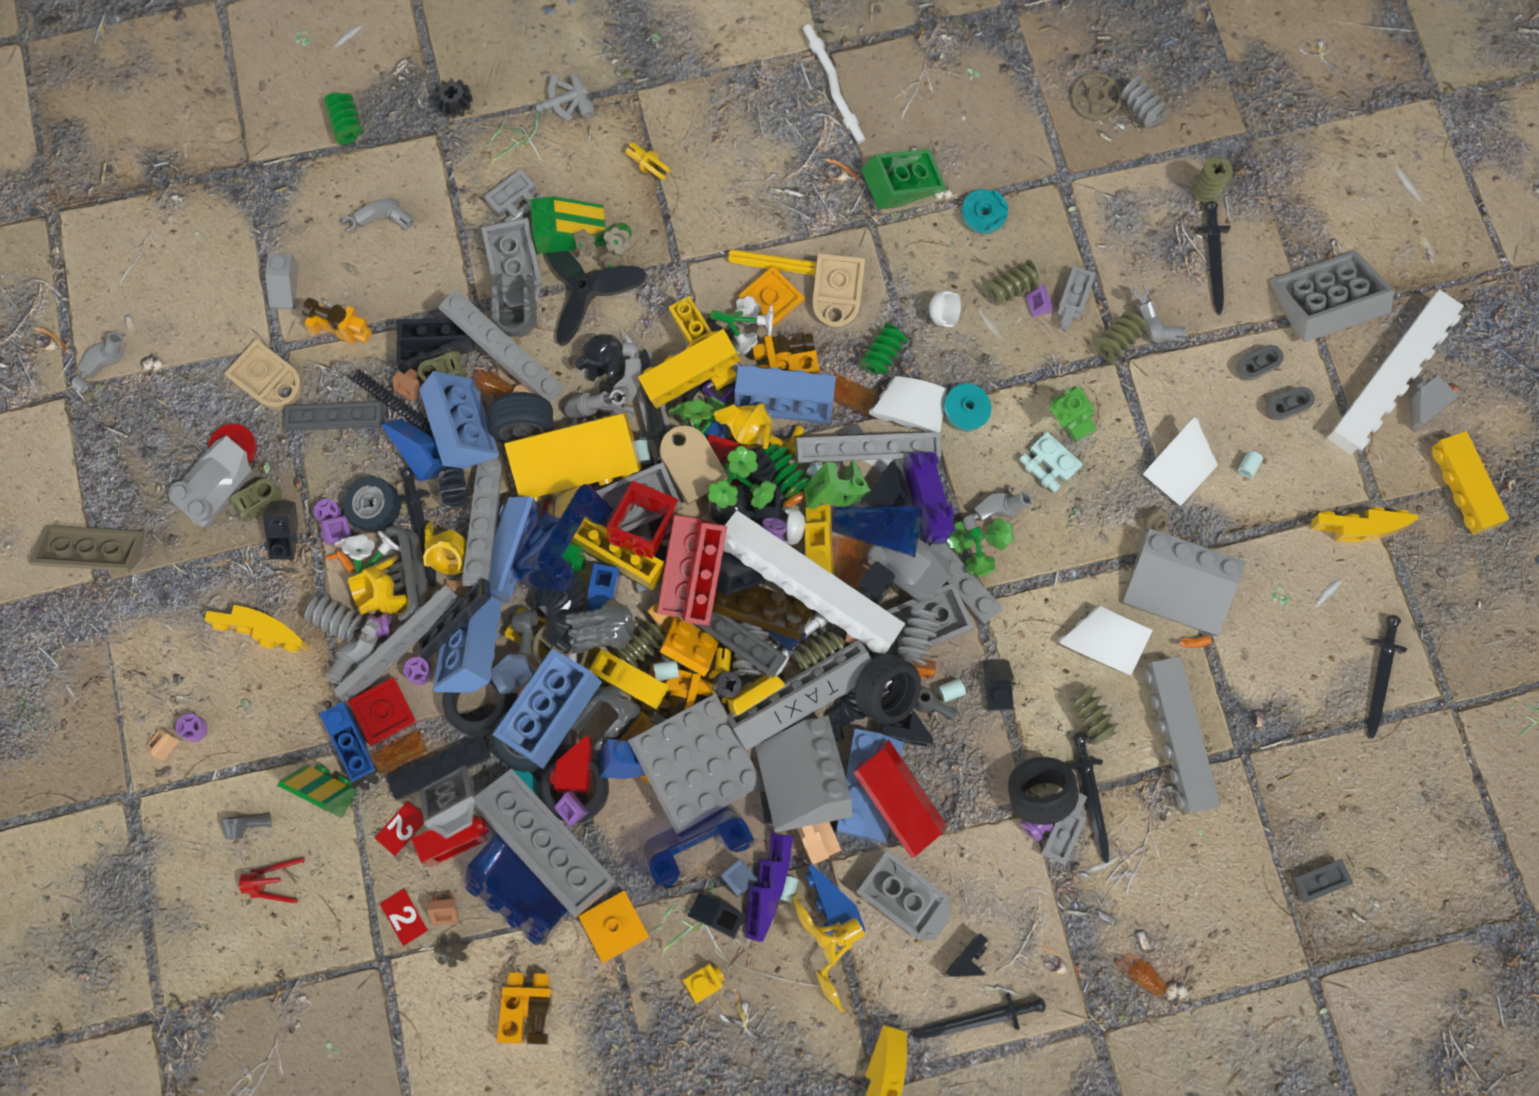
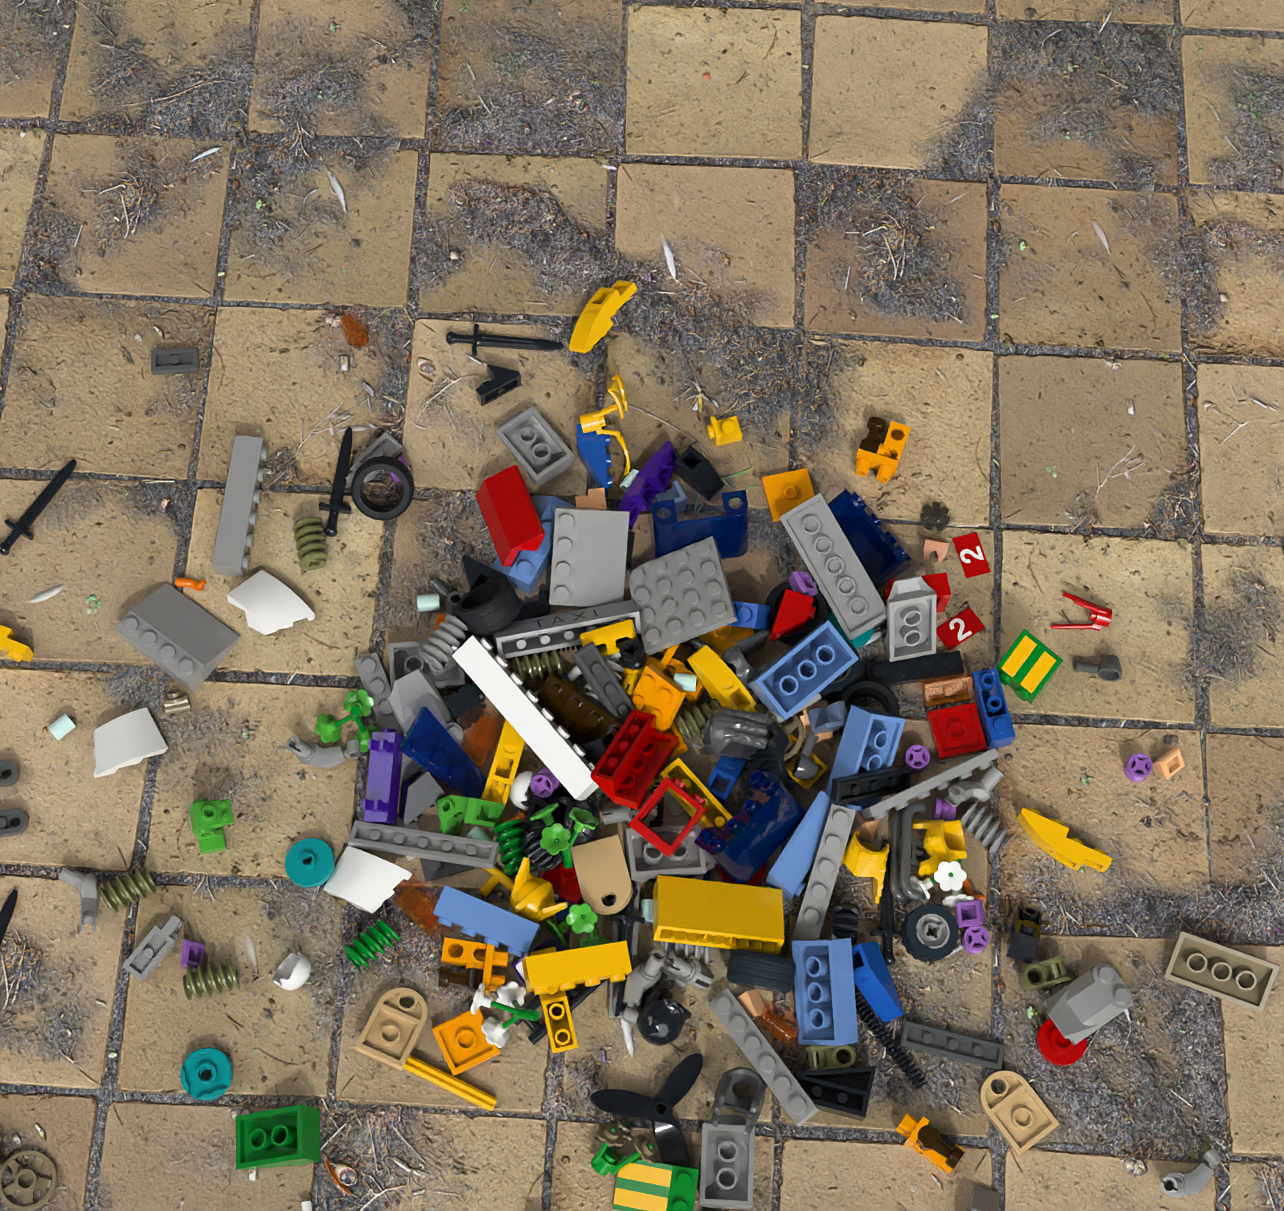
camera: 165 degrees left, 5 degrees down
nougat tile [393,368,420,402] -> none
black slope [983,660,1014,712] -> none
light aqua plate [1019,432,1083,493] -> none

